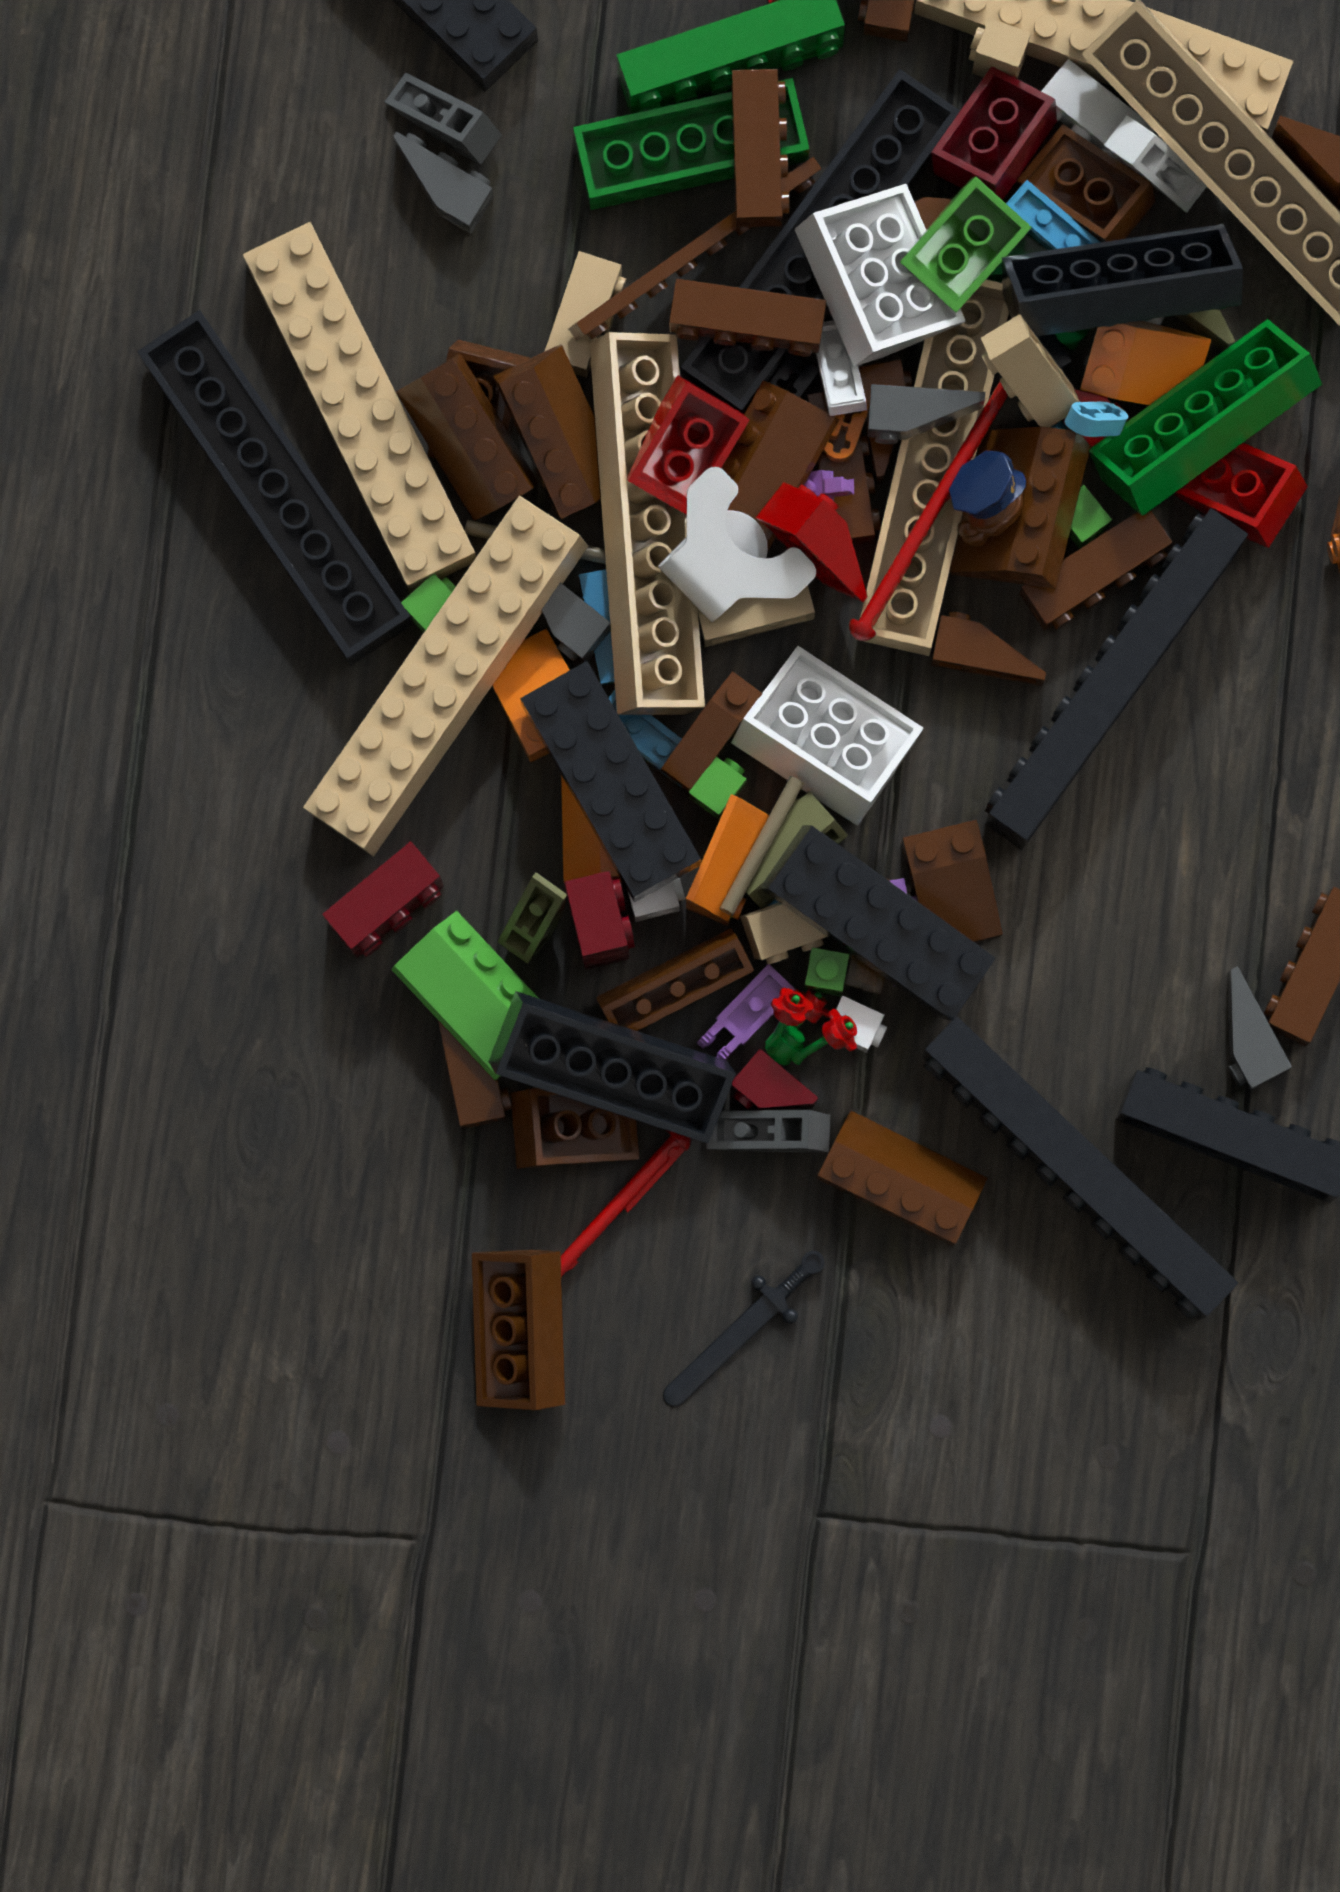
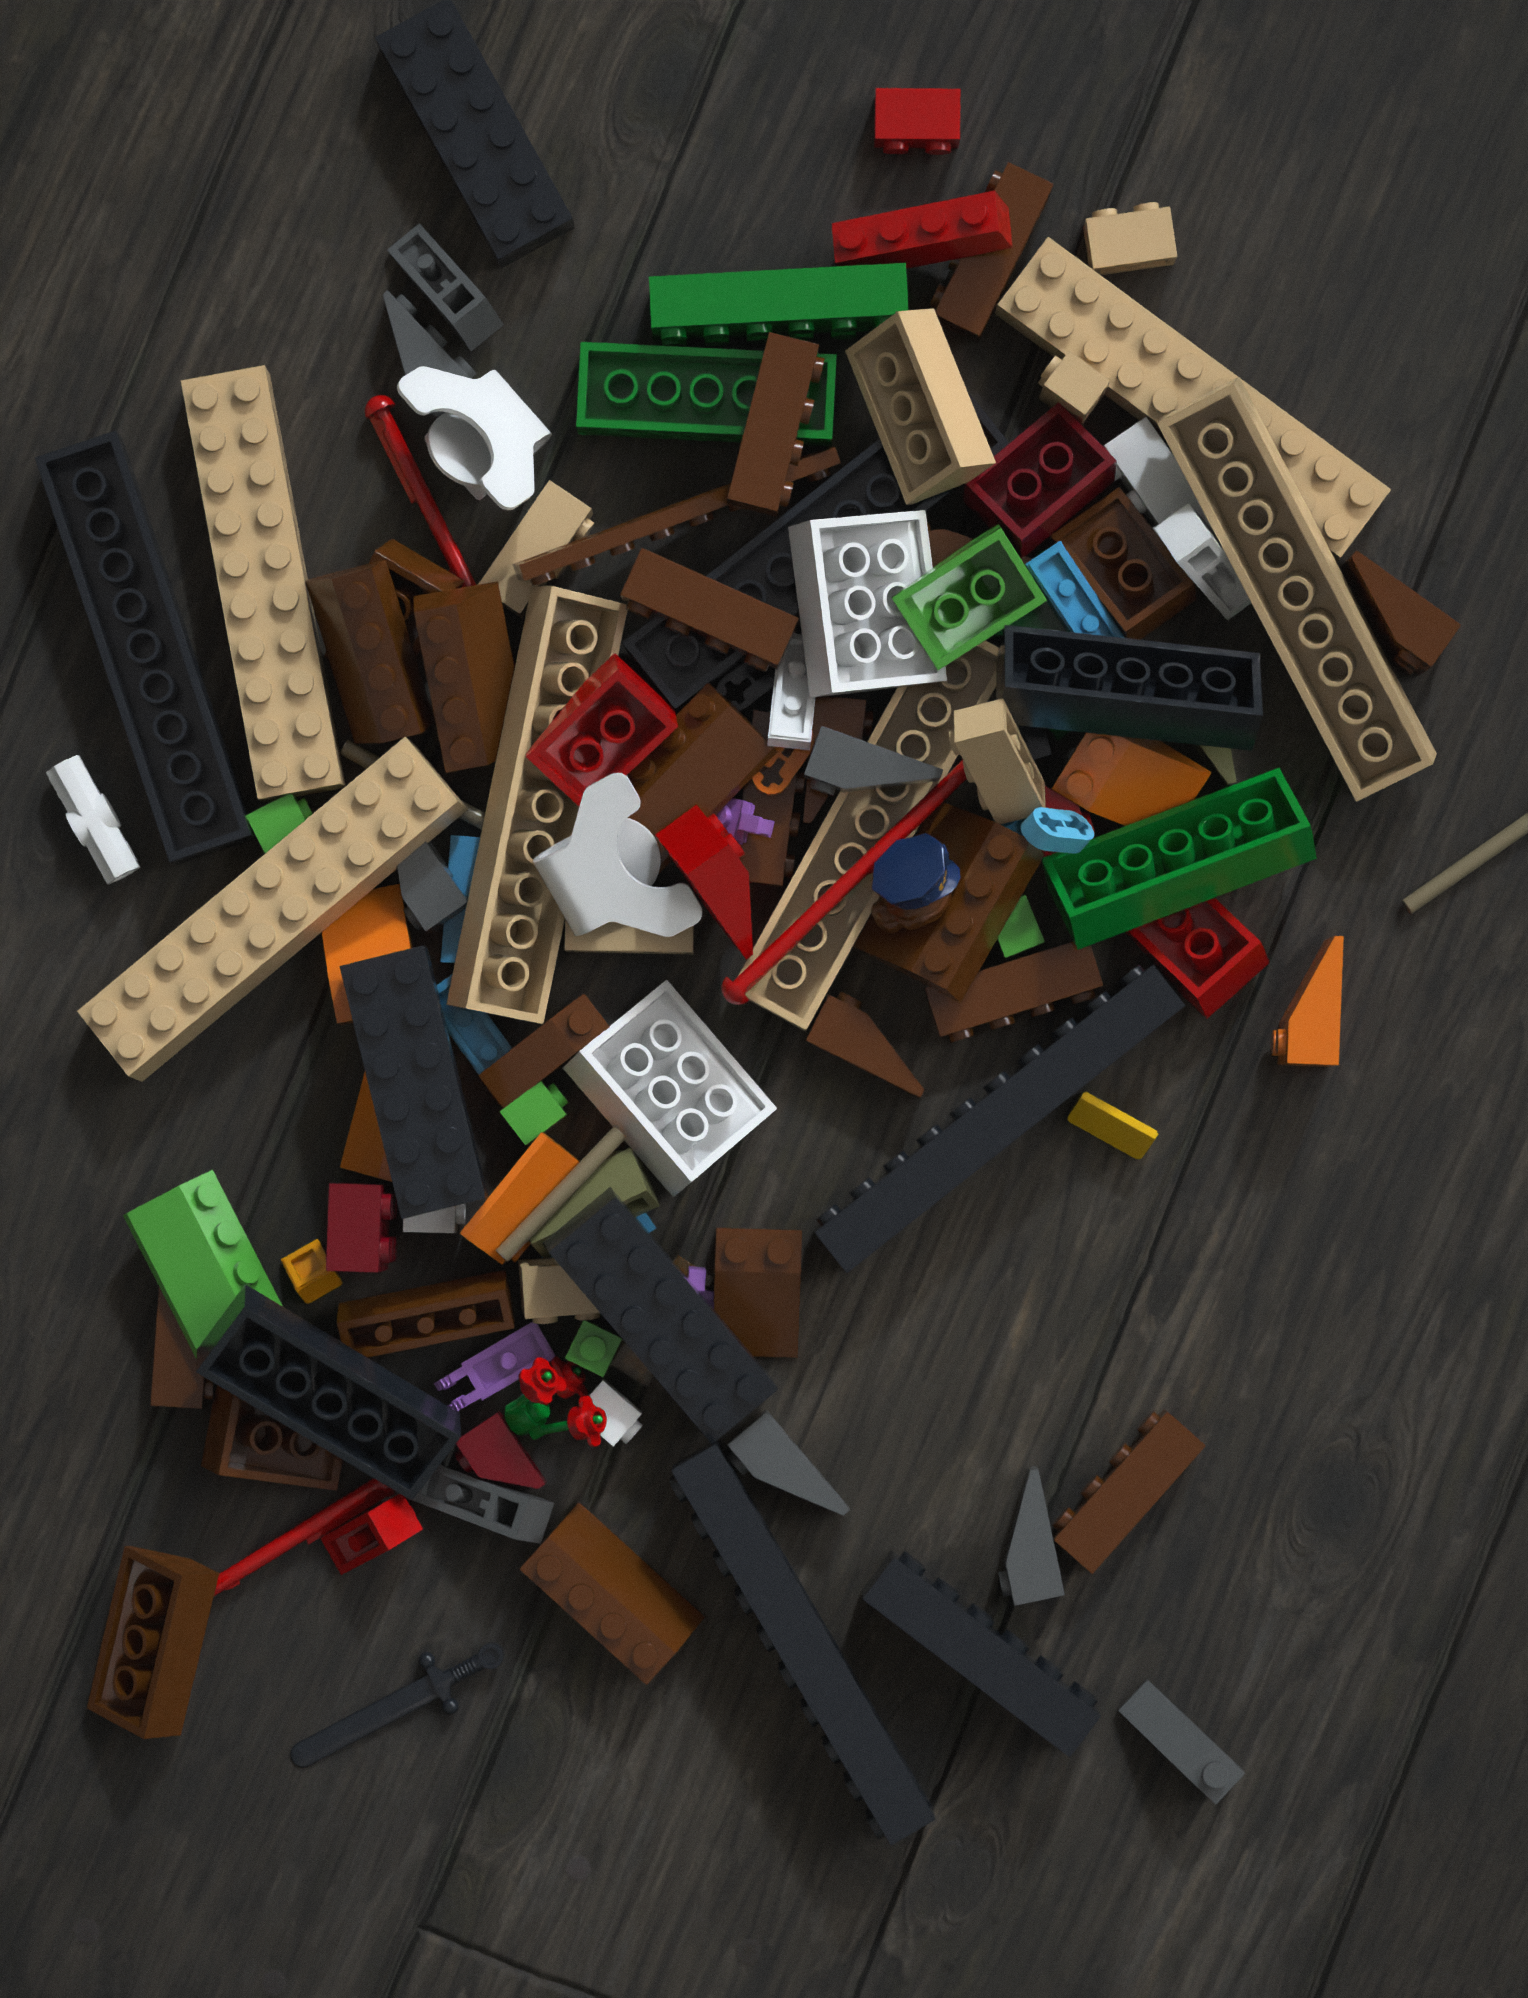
camera: 10 degrees right, 5 degrees up
dark red brick [322,841,444,958] -> none
olive slope [497,873,567,964] -> none
none -> white piece [46,755,141,885]
none -> light orange slope [281,1238,342,1304]
none -> red slope [320,1493,423,1575]
none -> red bar [365,395,516,667]
none -> white piece [397,366,552,510]
none -> dark grey slope [727,1410,850,1516]
none -> tan slope [845,308,996,505]
none -> yellow slope [1067,1092,1158,1160]

